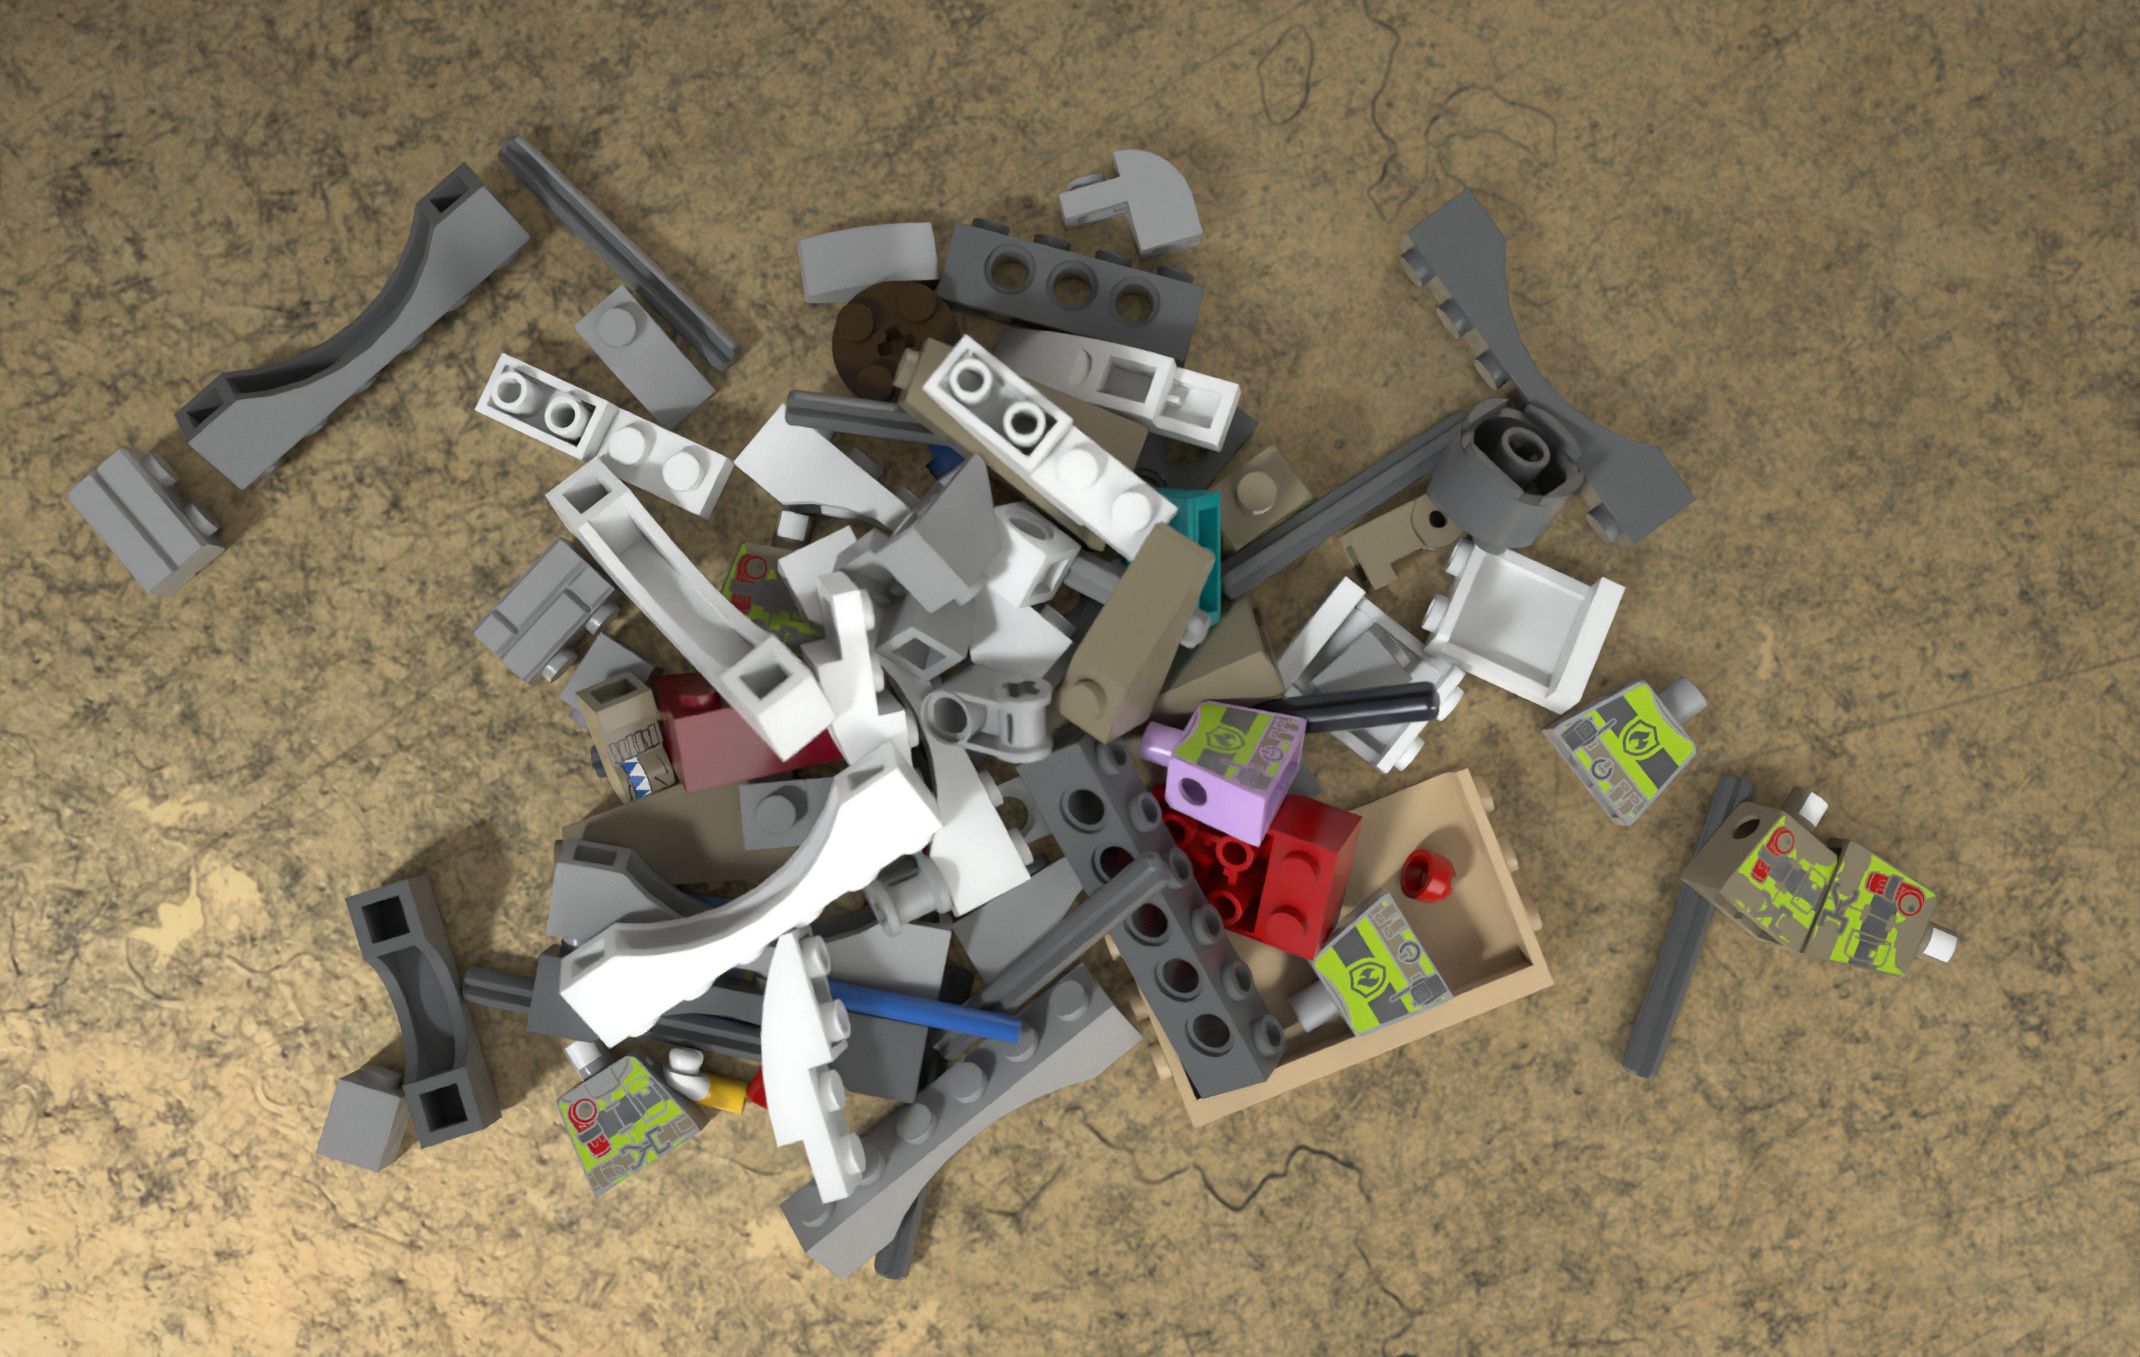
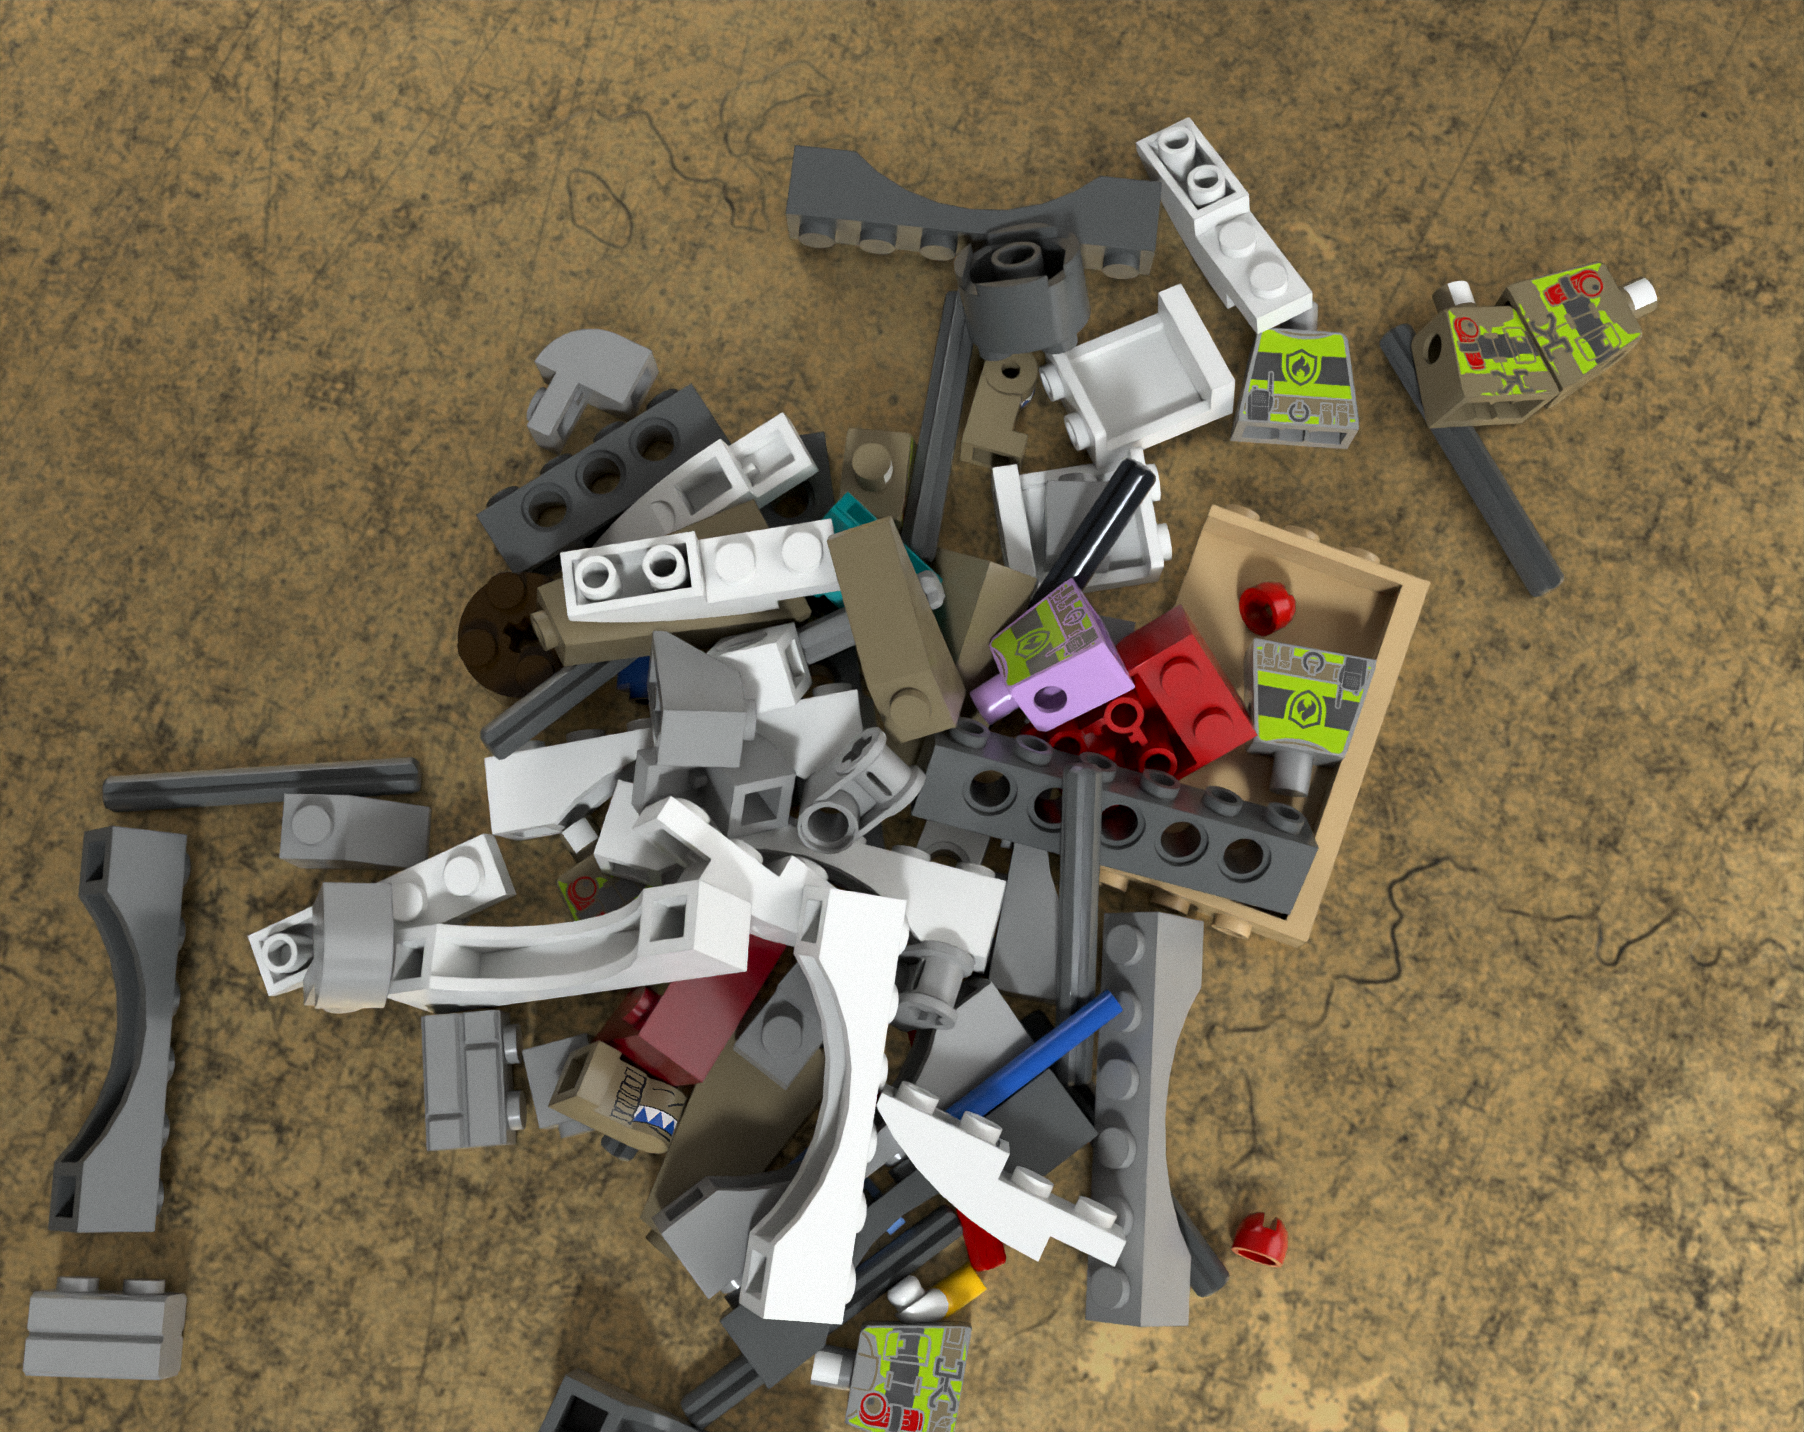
camera: 45 degrees left, 10 degrees down
light grey slope [797,222,941,303] -> none
none -> light grey brick [303,882,394,1014]
none -> white slope [1136,117,1313,335]
none -> red hinge [1231,1211,1289,1268]

